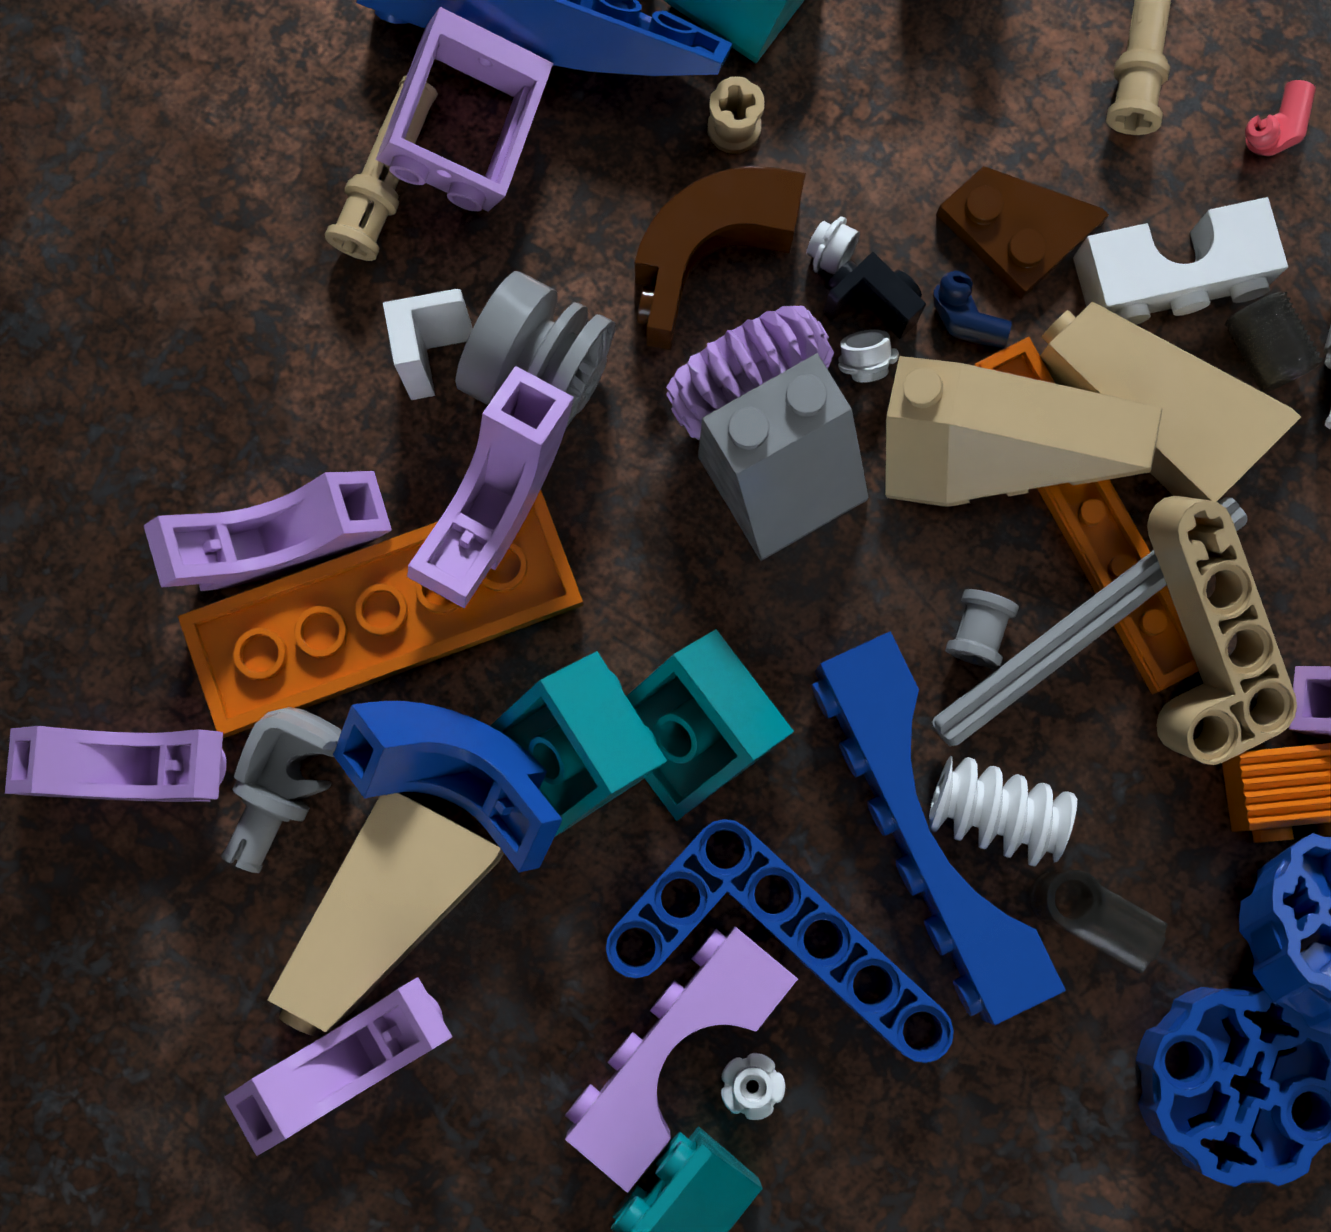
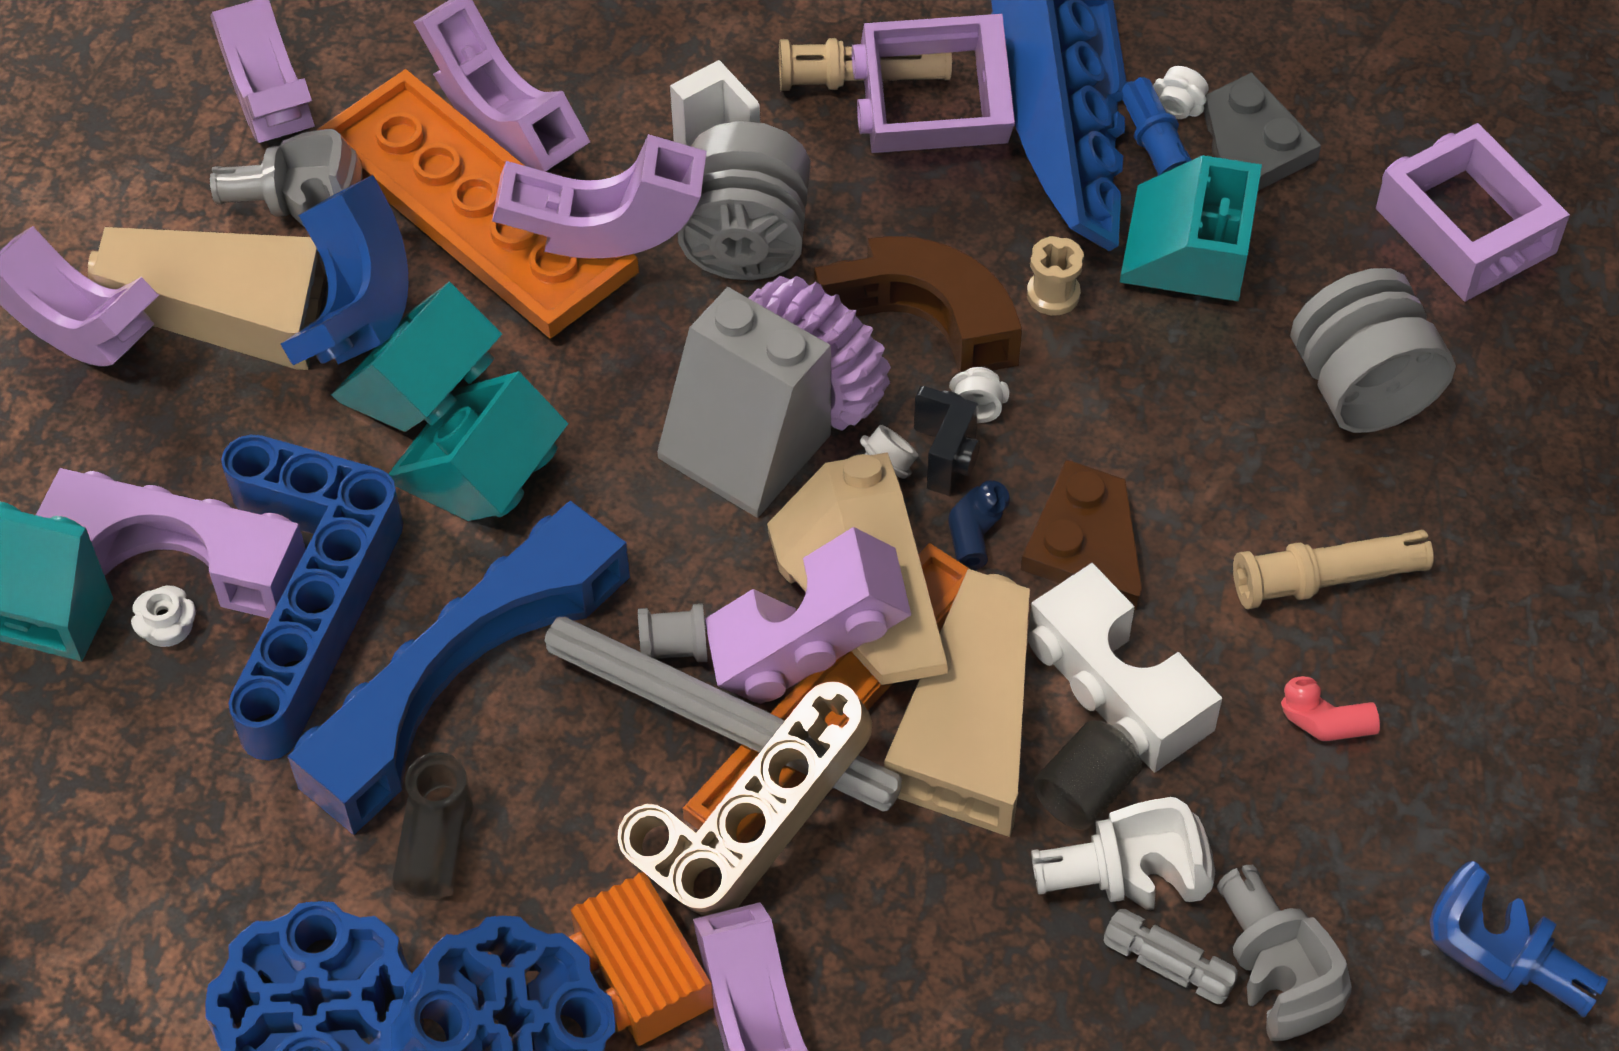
camera: 70 degrees right, 25 degrees down
white piece [929,756,1077,867] -> none
none -> lavender arch [705,527,911,704]

